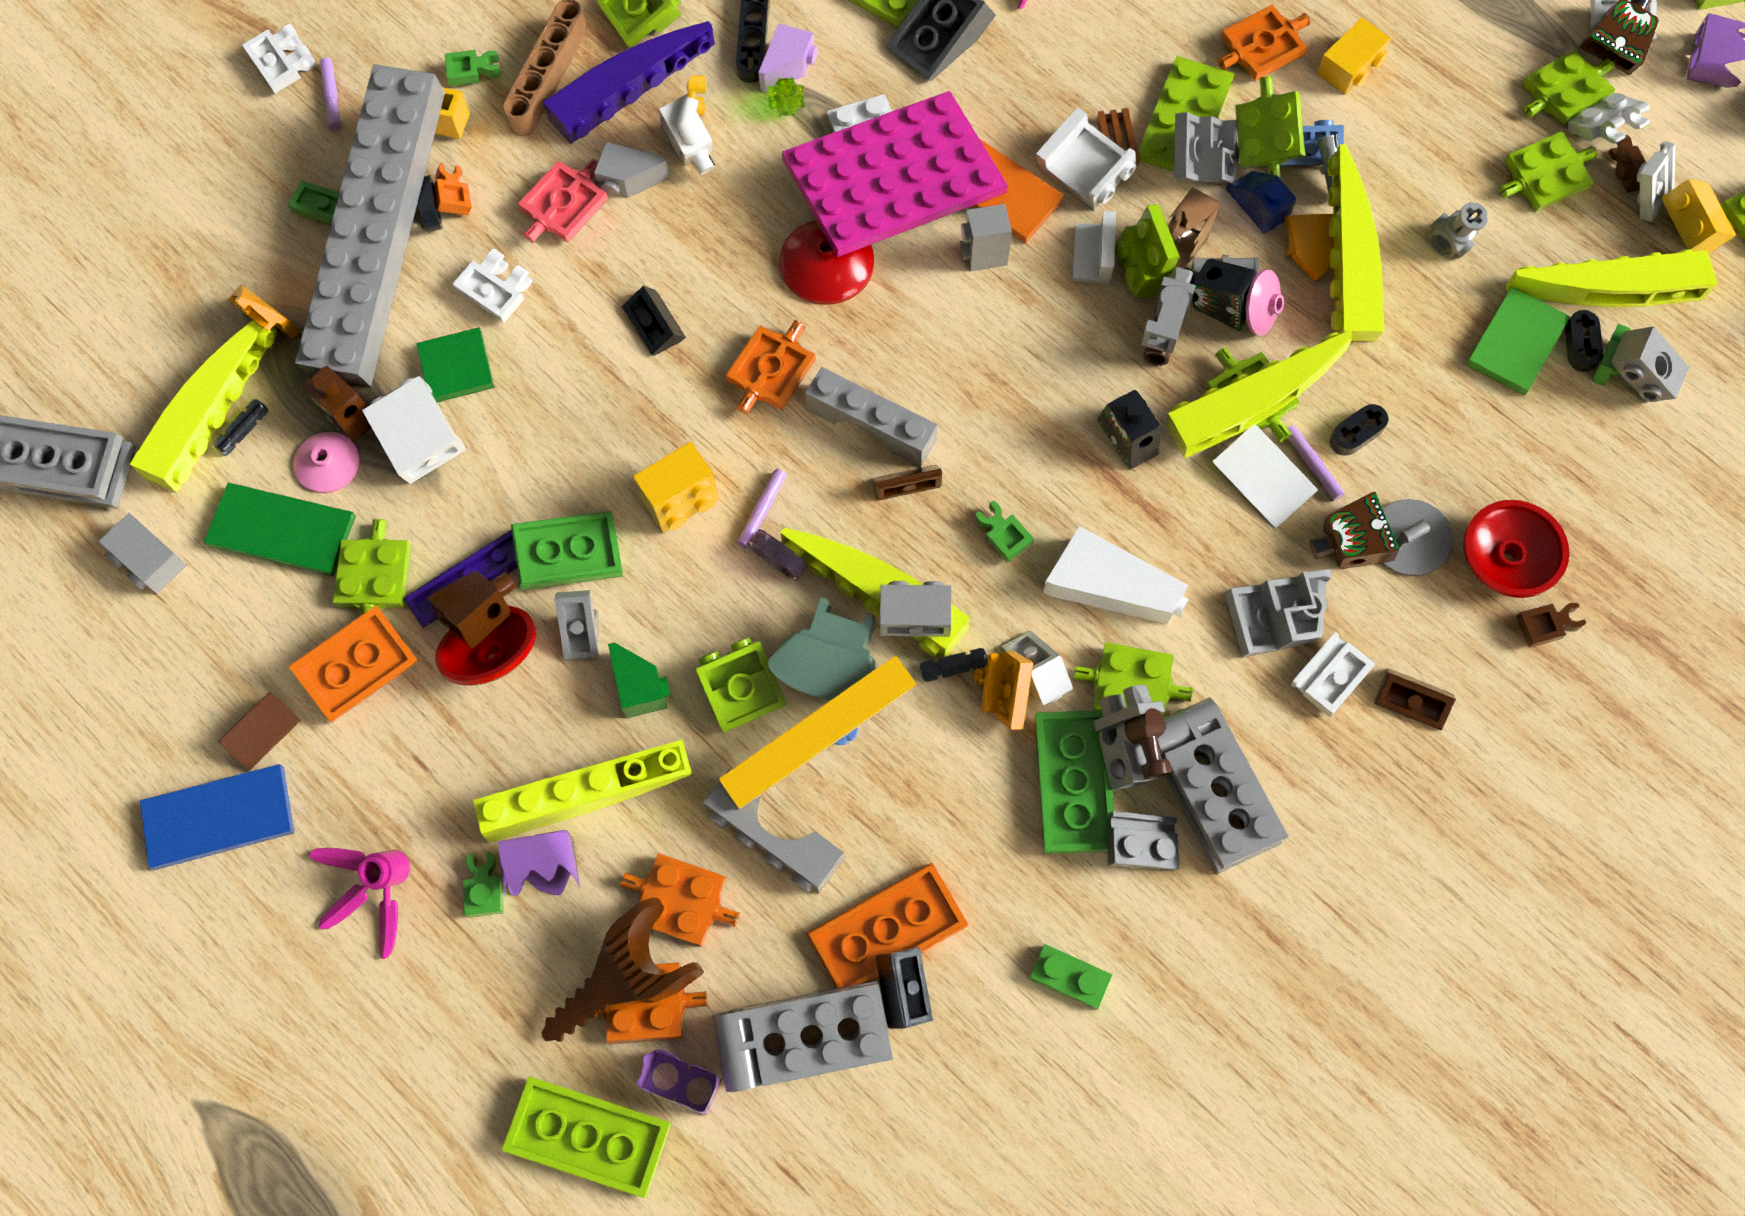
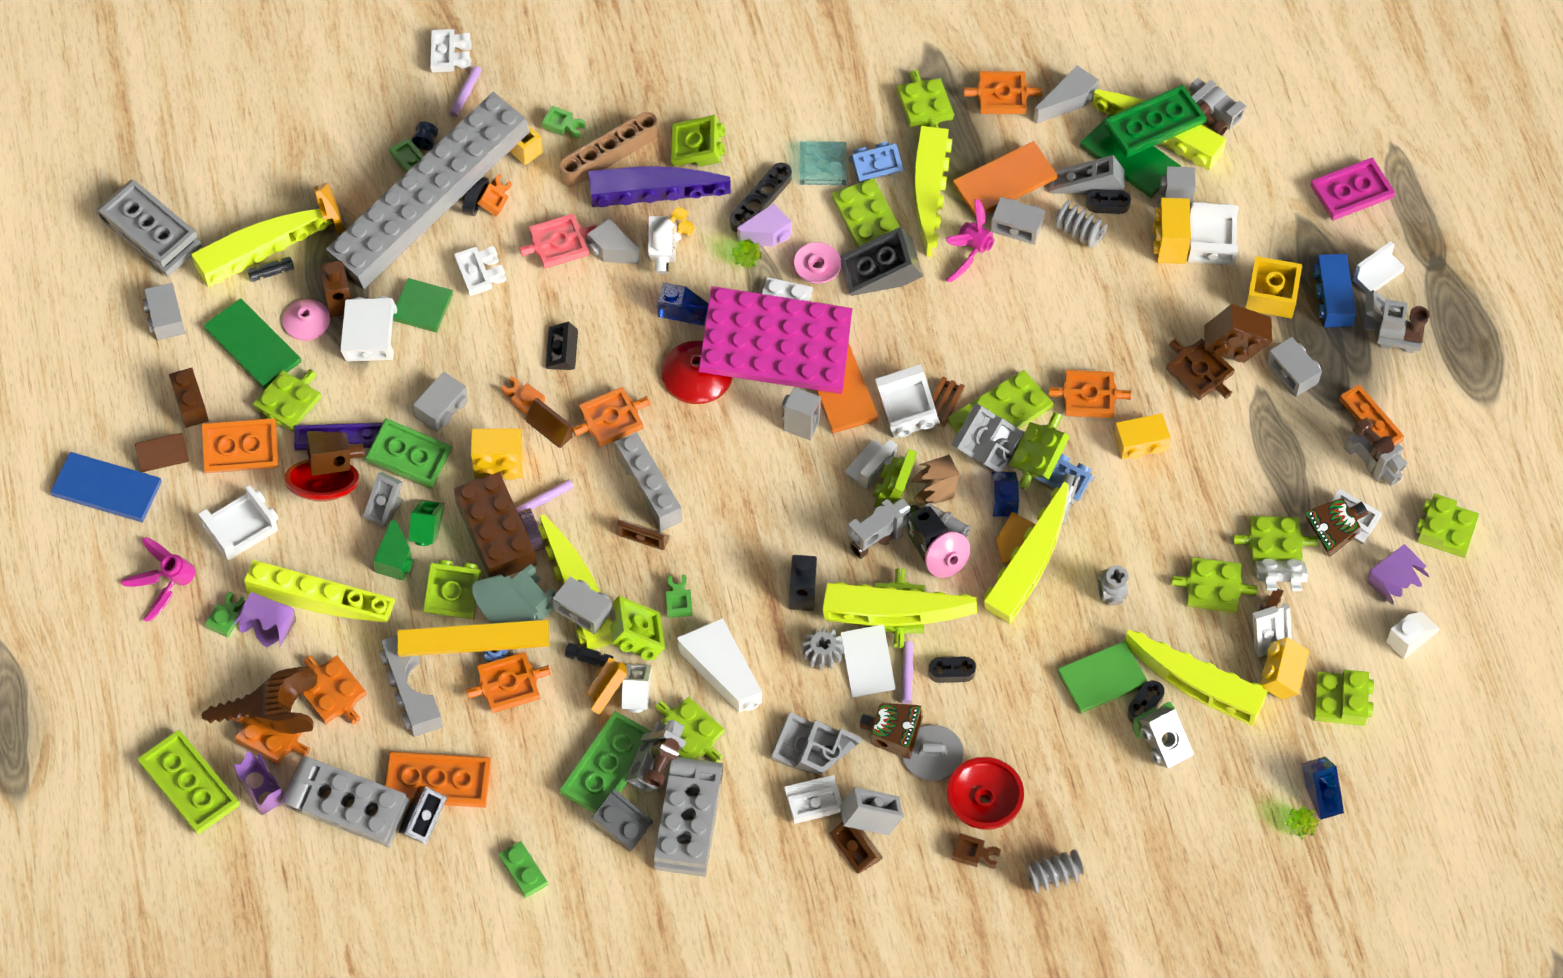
camera: 30 degrees right, 10 degrees down
none -> reddish brown brick [169,367,209,428]
none -> white panel [199,485,278,561]
none -> green slope [408,500,445,546]
none -> dark blue wheel [411,121,439,150]
none -> light grey brick [413,372,468,432]
none -> reddish brown brick [454,472,537,578]
none -> orange plate [466,652,551,713]
none -> orange plate [501,377,545,415]
none -> reddish brown slope [526,398,572,448]
none -> lime plate [610,596,665,661]
none -> clear blue slope [657,282,709,326]
none -> bright pink dish [794,242,841,283]
none -> light grey gear [801,626,844,671]
none -> light grey brick [840,787,904,835]
none -> light grey piece [1026,849,1084,894]

